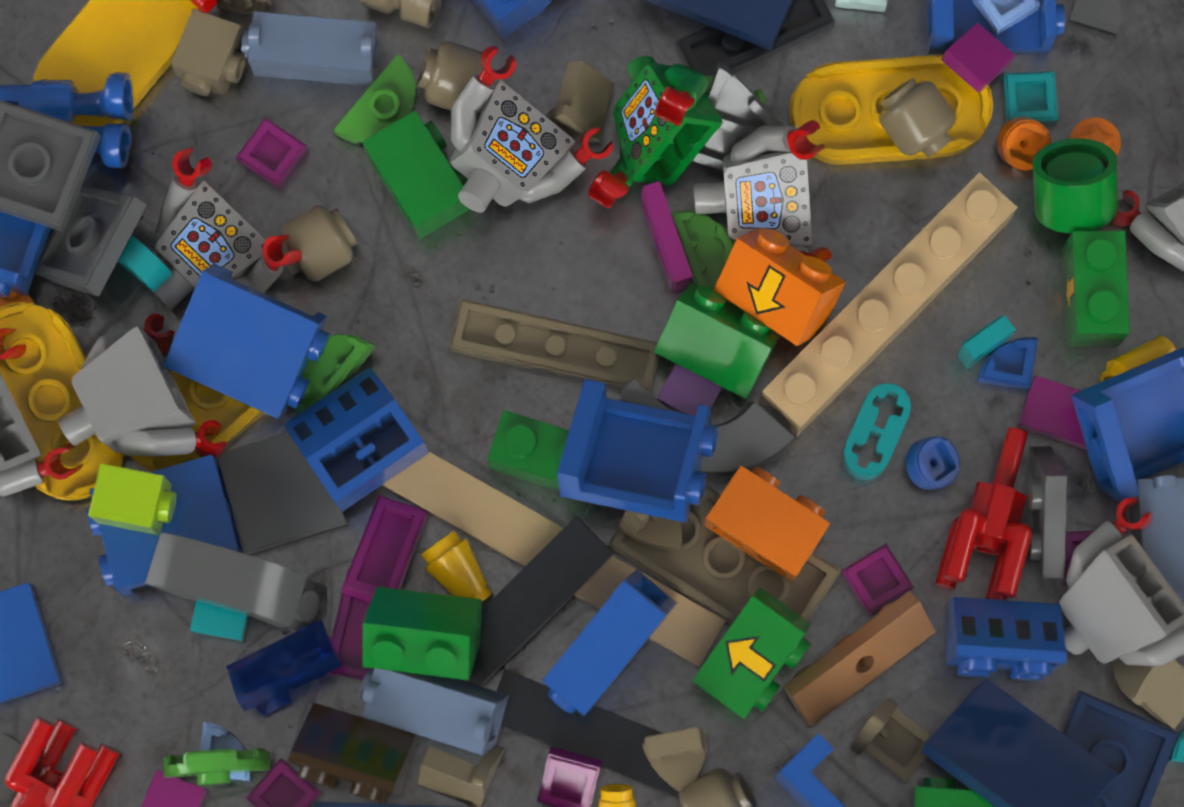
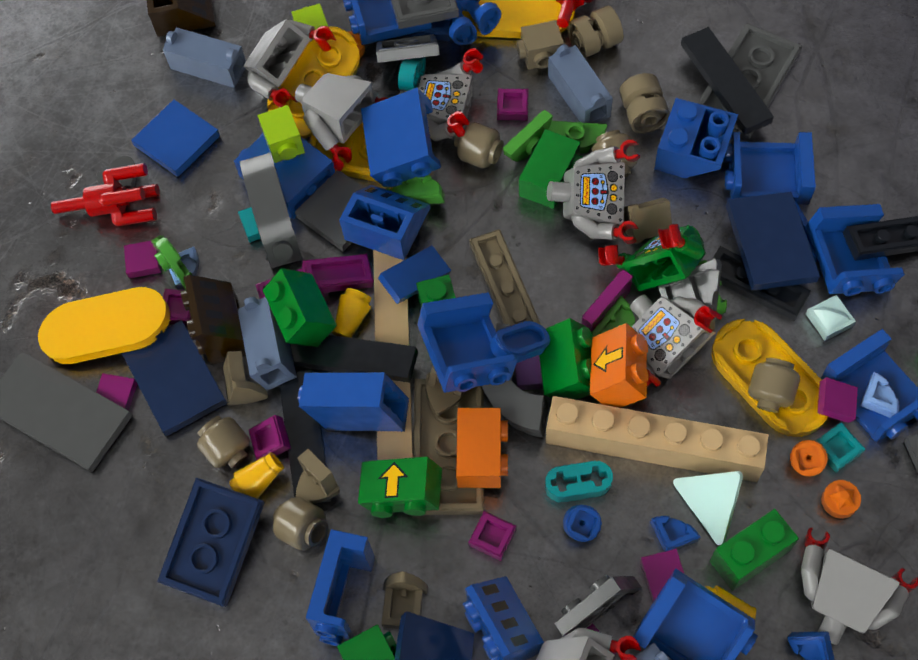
camera: 60 degrees right, 15 degrees down
clear blue hinge [226,619,342,716] -> none
medium nougat tile [783,591,936,728] -> none
red plant [935,427,1032,600] -> none
teal tile [957,315,1016,370] -> none
green piece [1033,138,1118,233] -> none
none -> blue tile [378,245,451,305]
none -> blue tile [490,321,550,363]
none -> bright green plate [503,110,553,162]
none -> light aqua piece [673,471,743,545]

